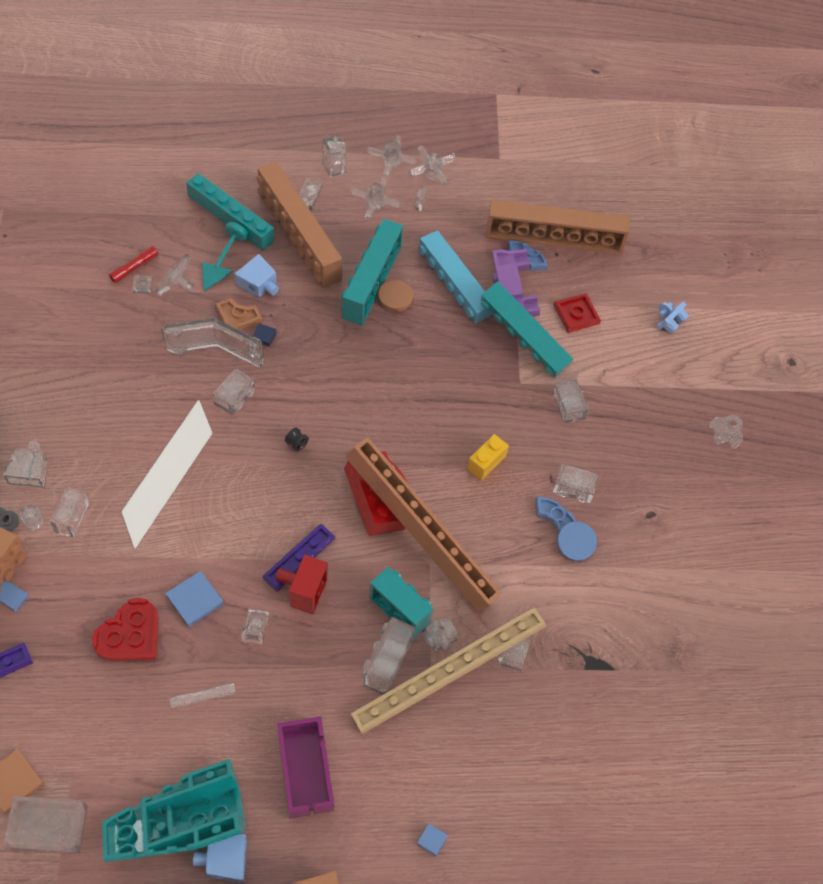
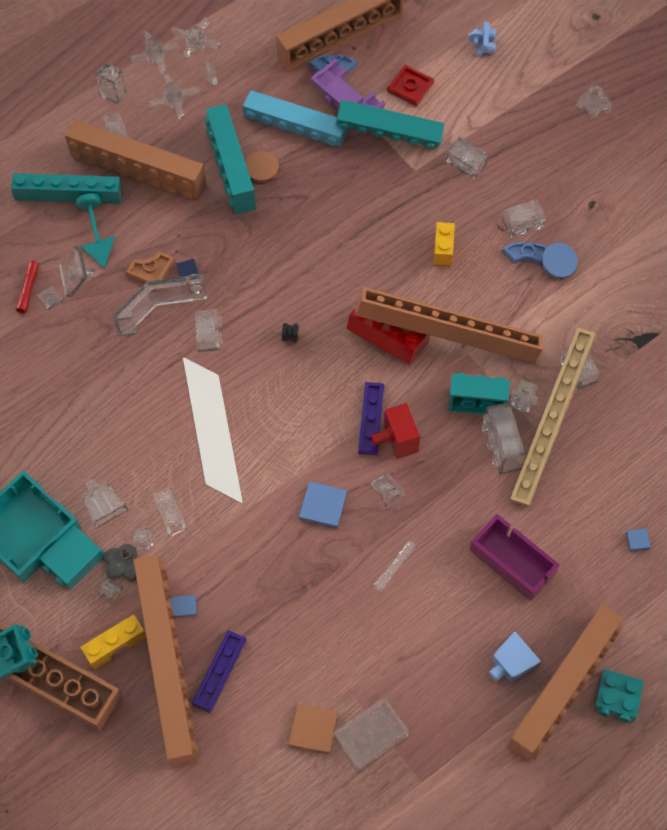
camera: 30 degrees left, 5 degrees up
red plate [92,598,159,661] -> none
teal wedge [102,759,246,862] -> none
light blue torso [235,254,279,297] -> none

